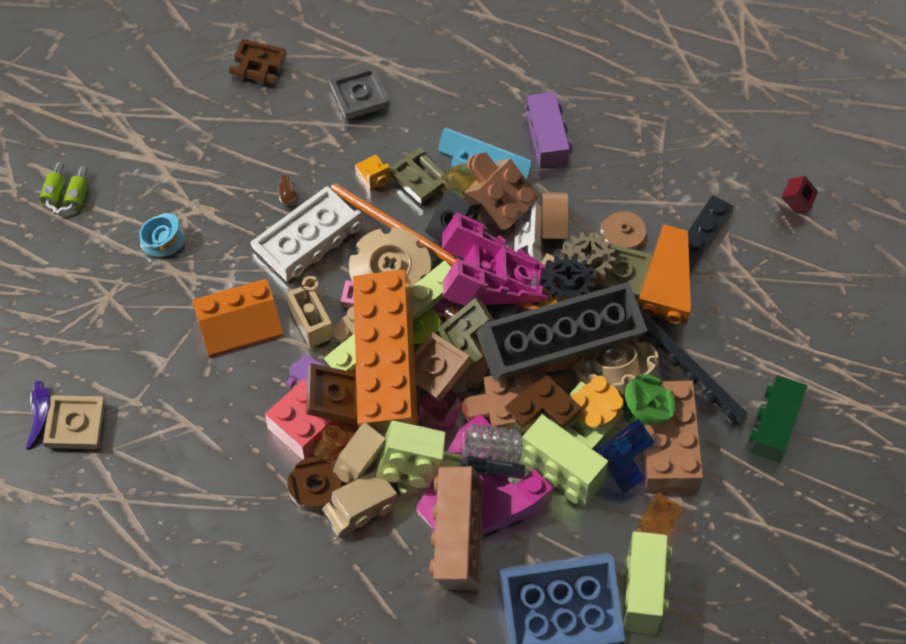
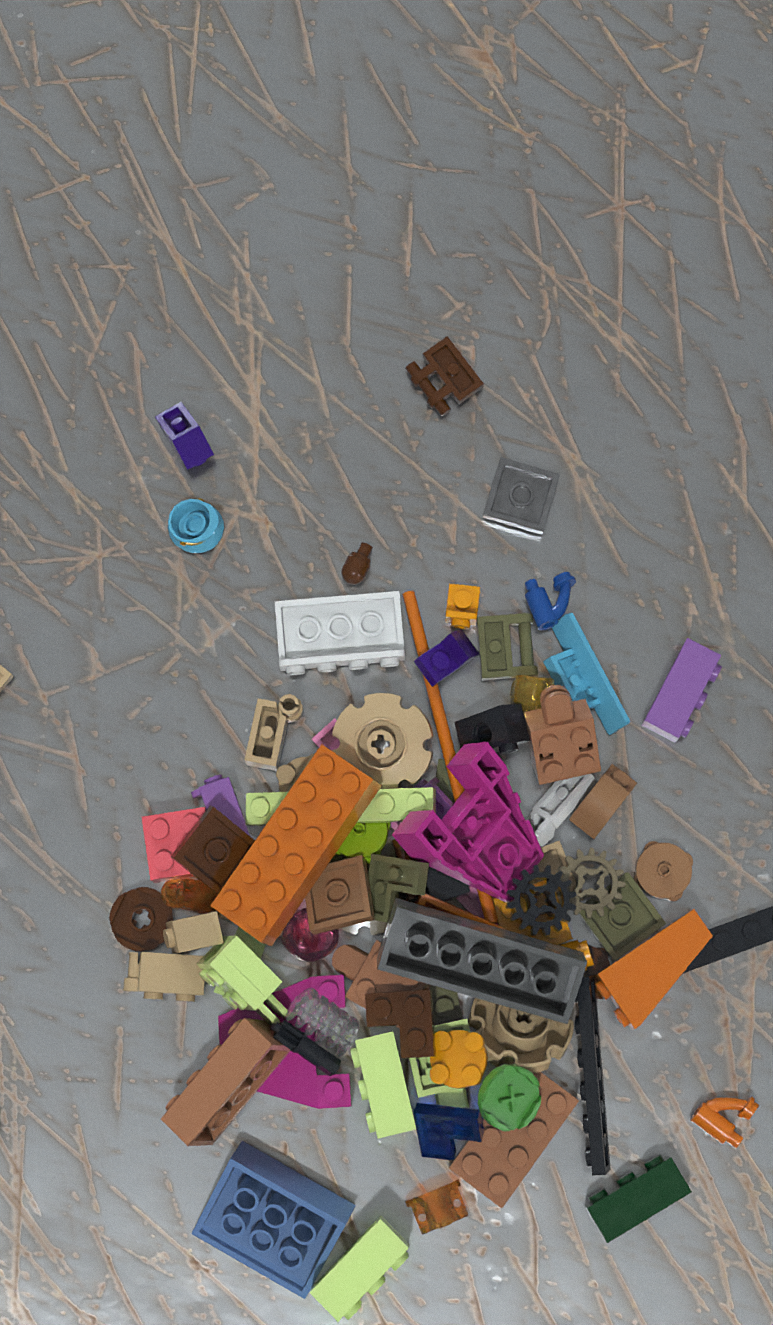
camera: 40 degrees right, 20 degrees up
lime piece [39,162,89,215] -> none
orange slope [192,278,283,357] -> none
none -> dark purple slope [155,402,214,470]
none -> dark purple slope [414,629,480,687]
none -> blue plant [525,572,576,631]
none -> orange plant [690,1096,759,1148]

